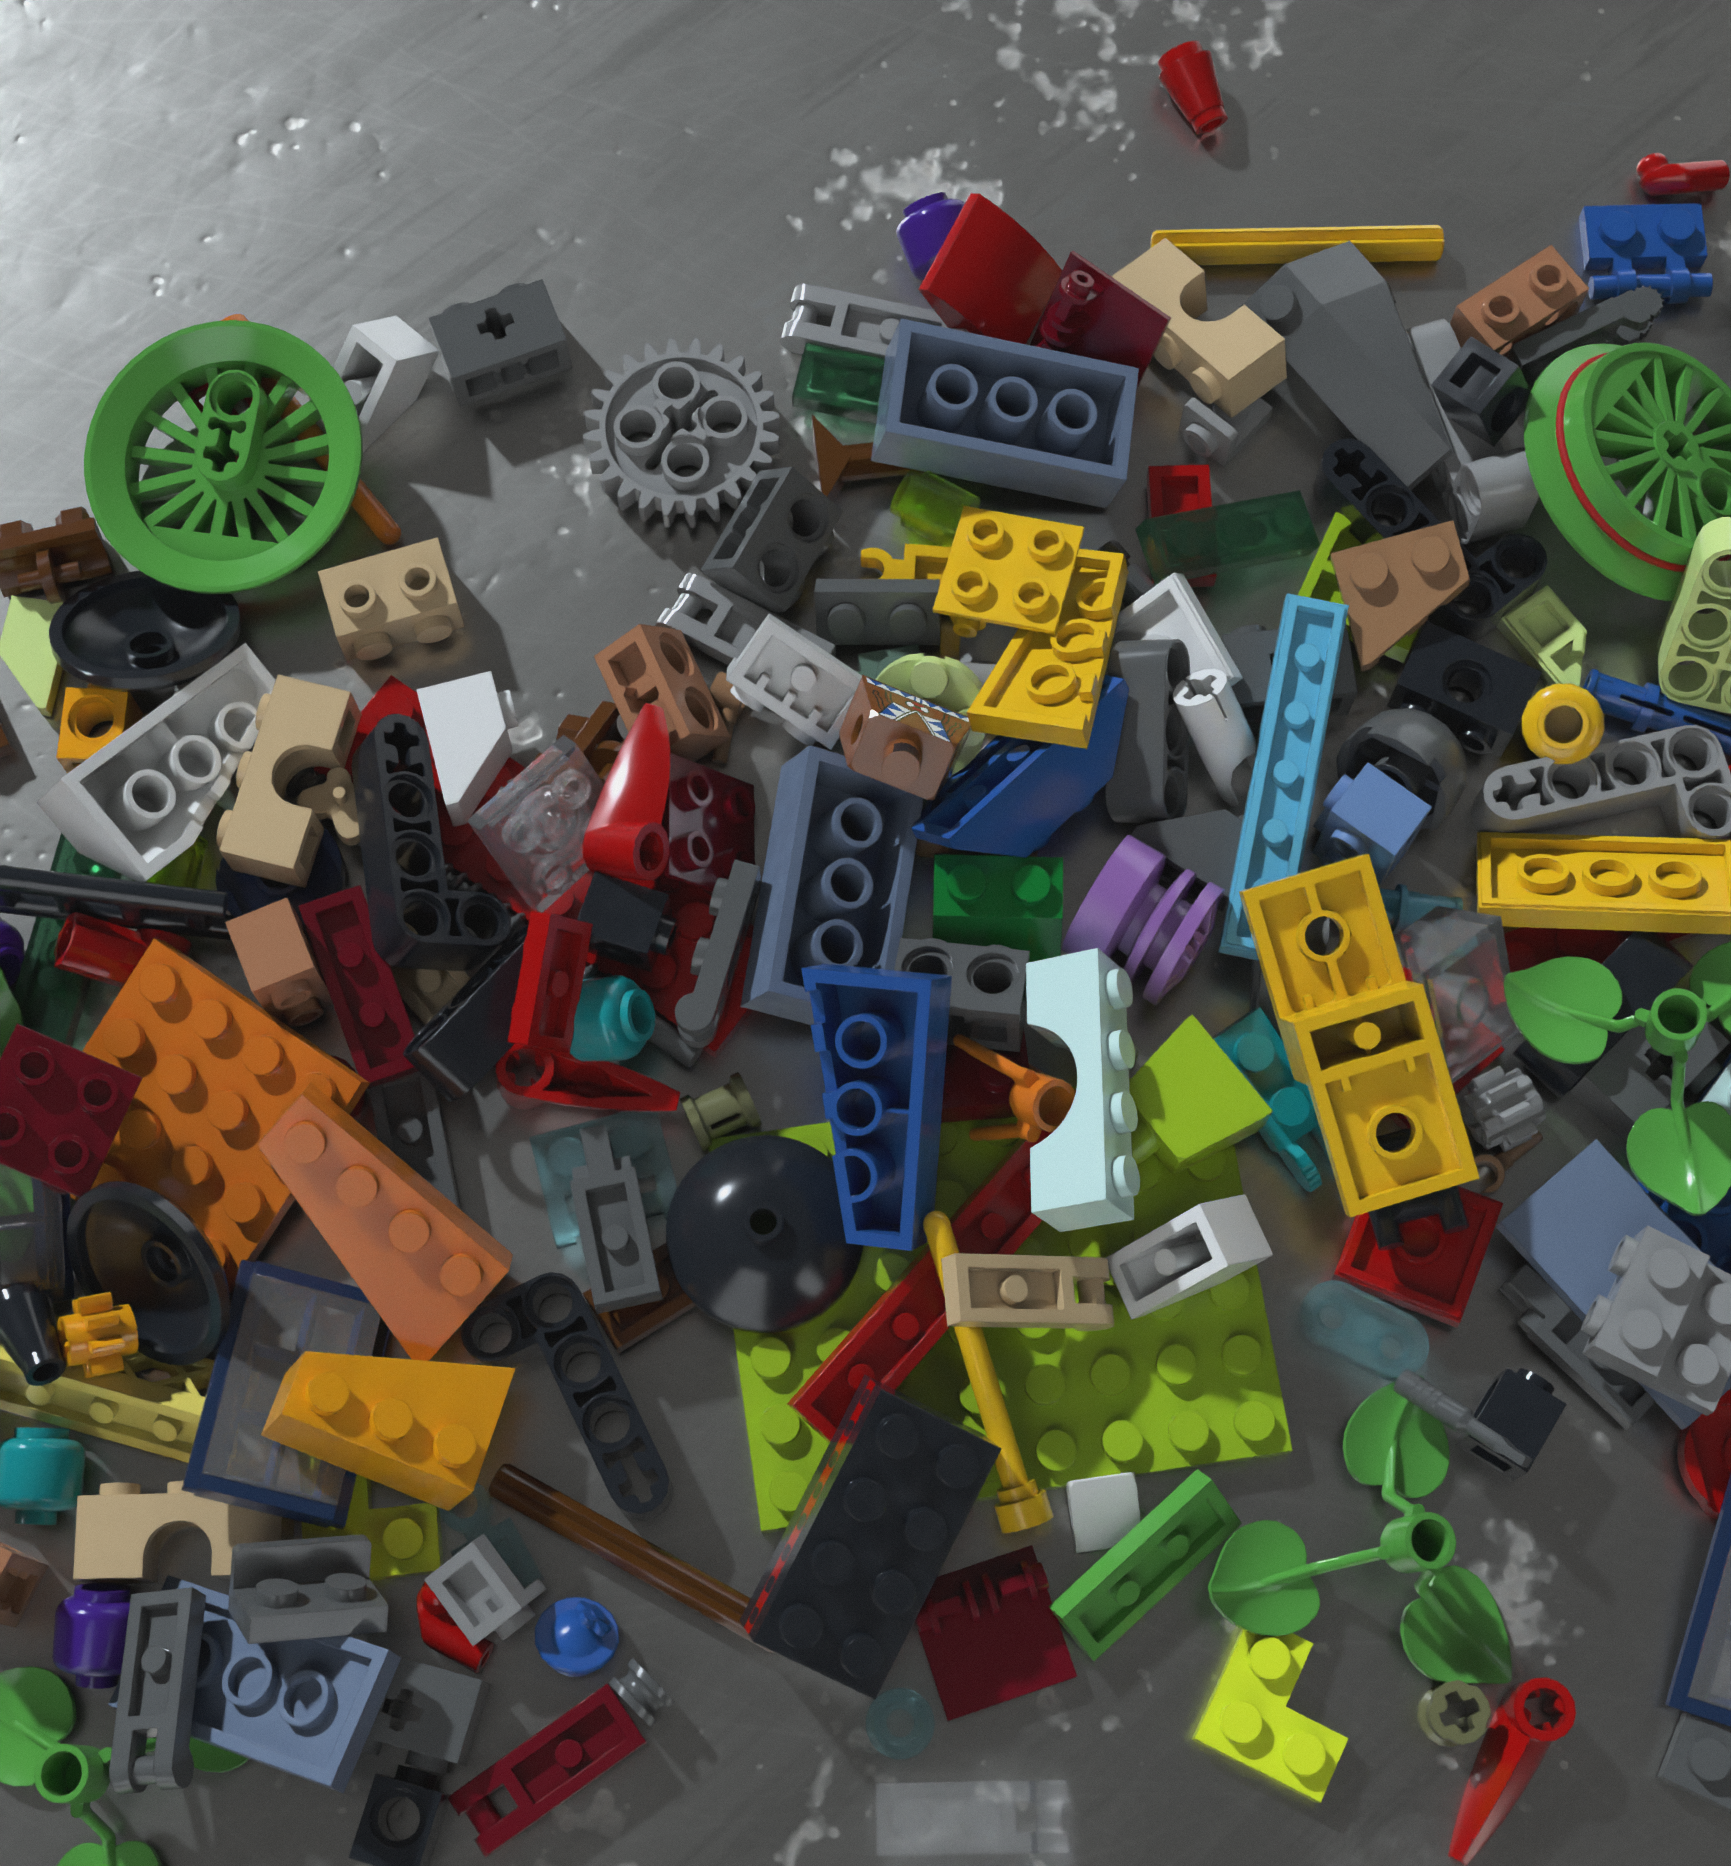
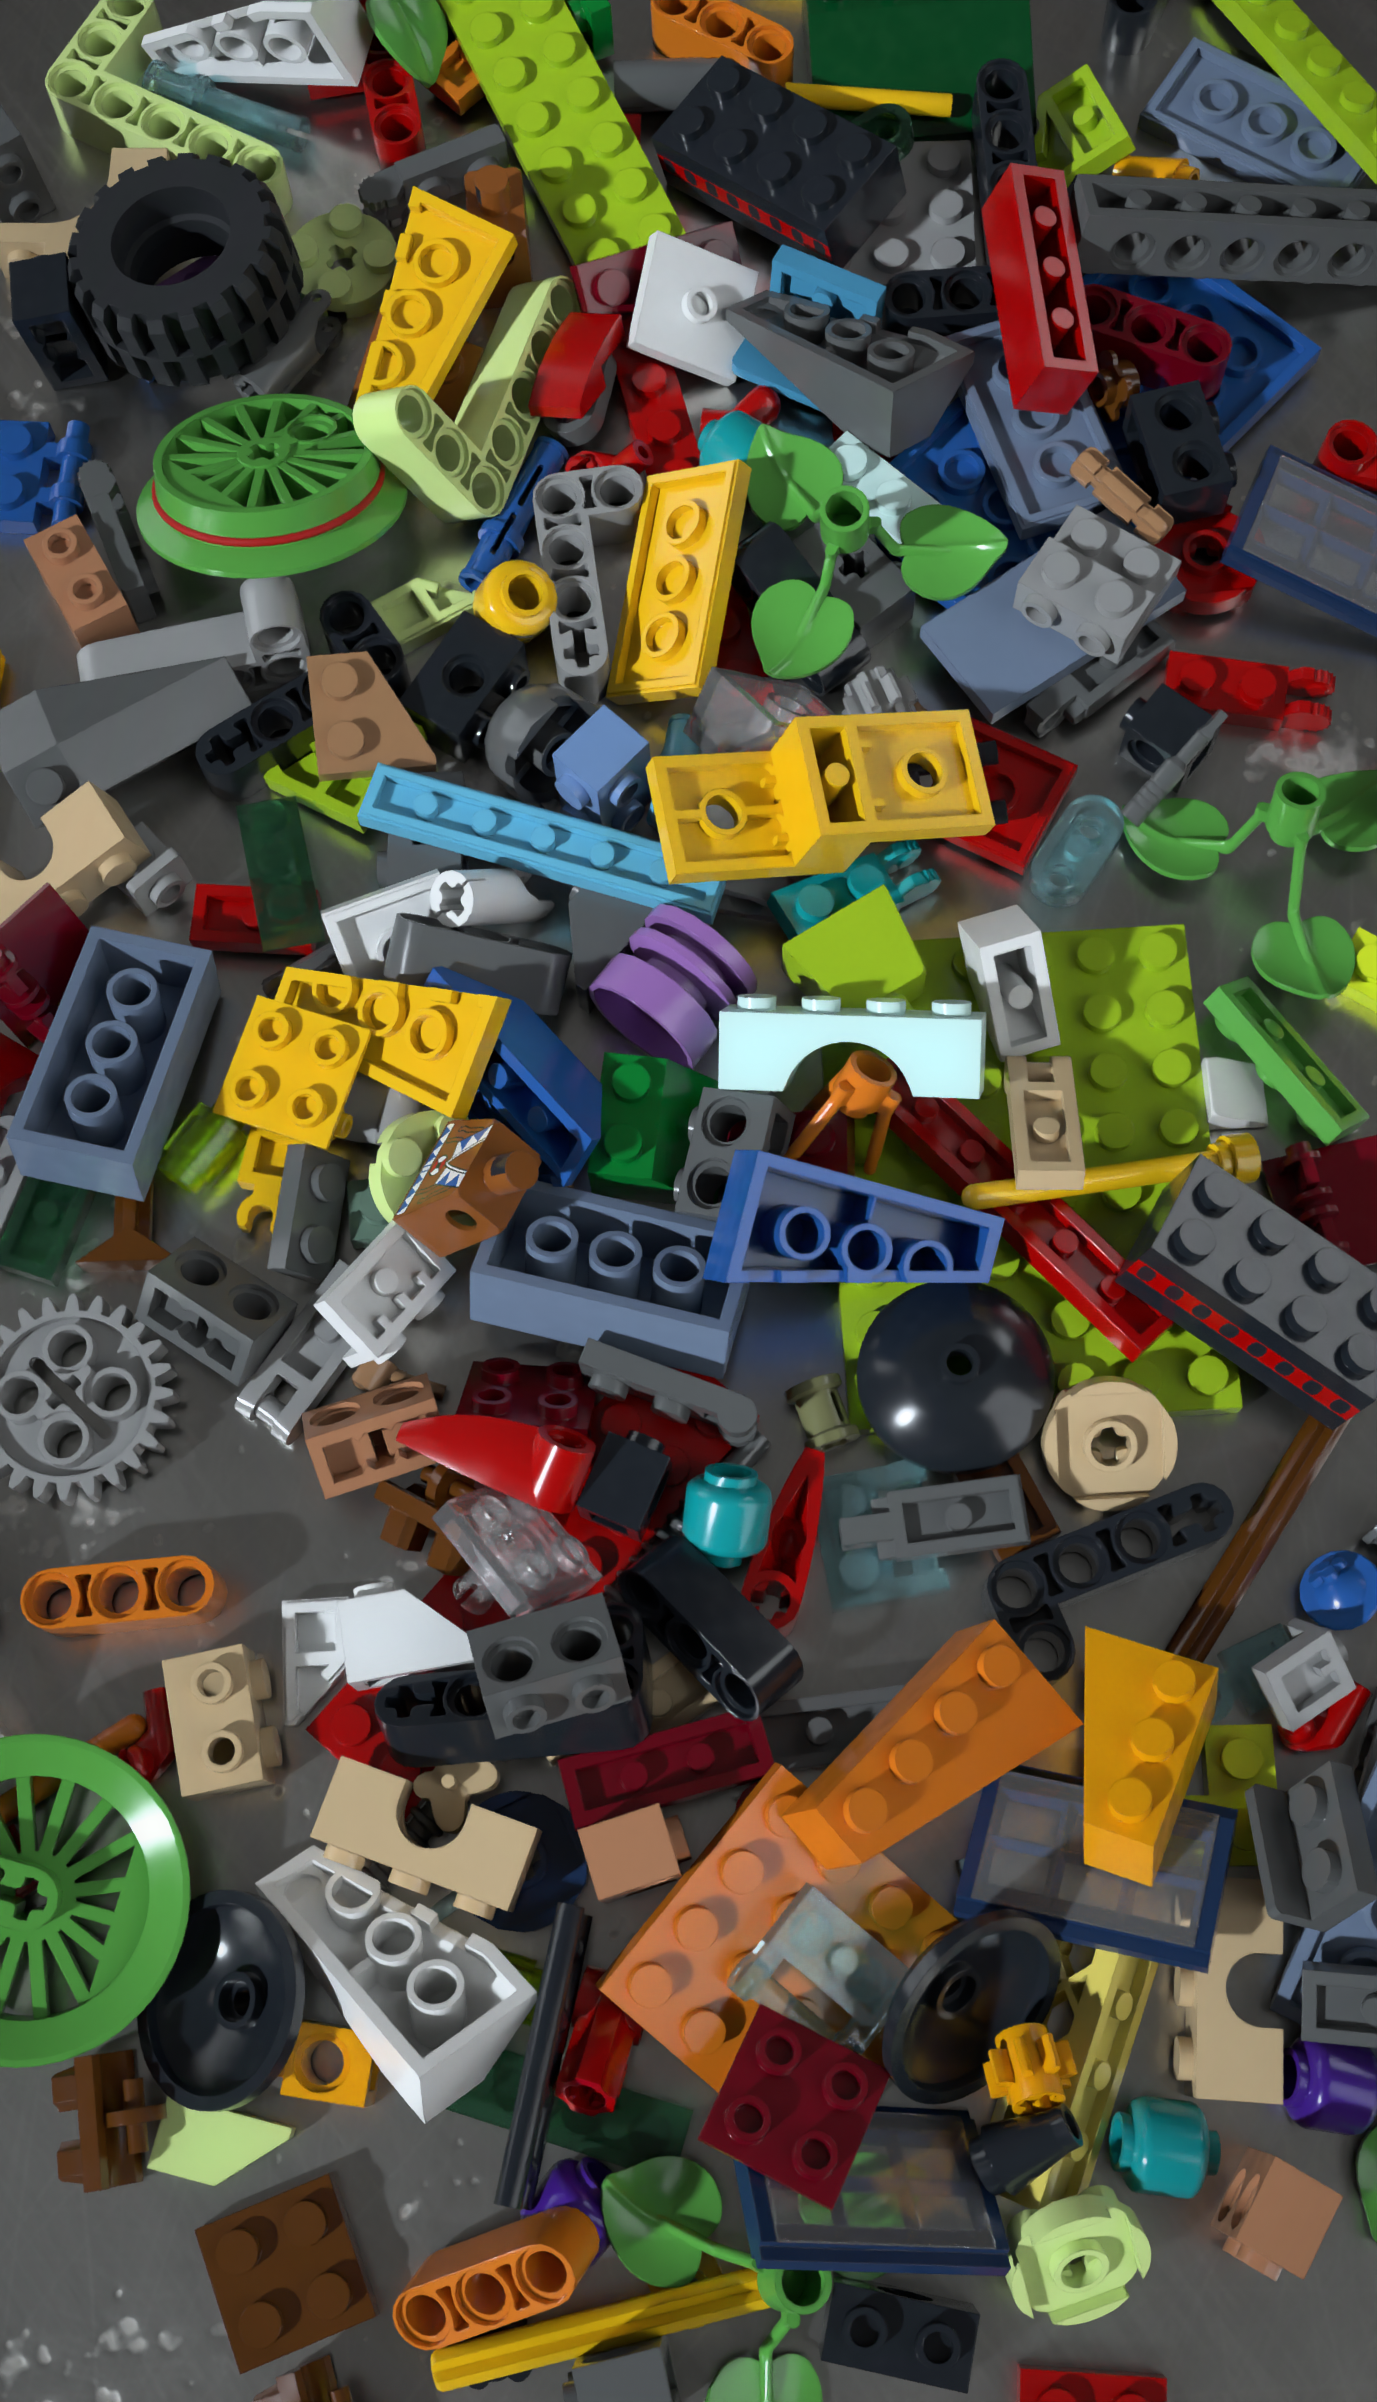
camera: 80 degrees left, 0 degrees up
red plate [507,911,593,1054] -> none
black brick [1431,336,1530,447] -> none
none -> orange beam [20,1555,228,1638]
none -> red arm [117,1687,176,1783]
none -> white tile [282,1596,350,1728]
none -> dark grey brick [466,1592,632,1740]
none -> clear light blue plate [727,1882,909,2055]
none -> tan plate [1041,1376,1178,1511]
none -> red hinge [1164,650,1336,732]

